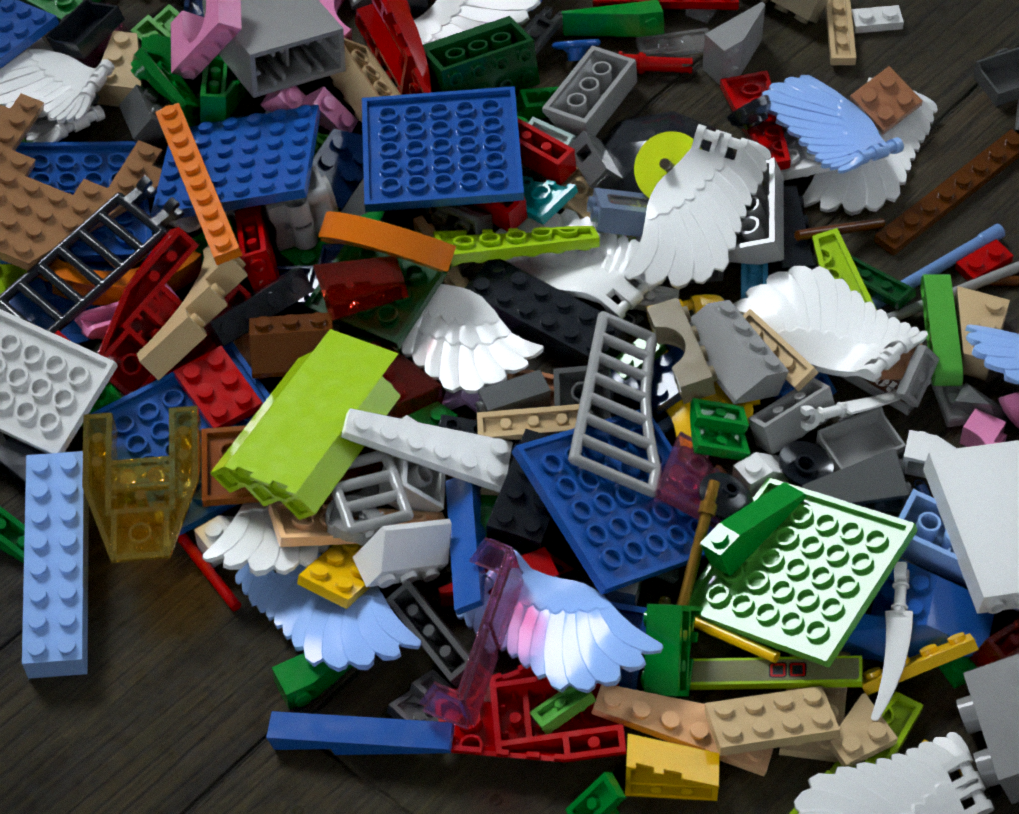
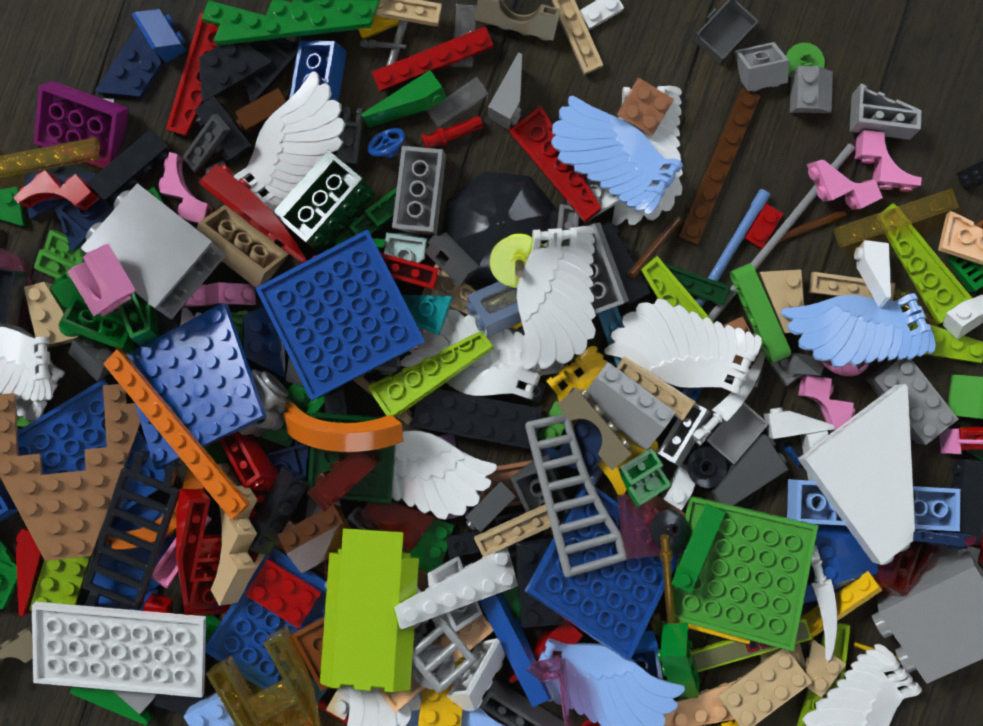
camera: 25 degrees left, 35 degrees up
black piece [727,95,771,131] -> none
light grey plate [896,344,939,407] -> none

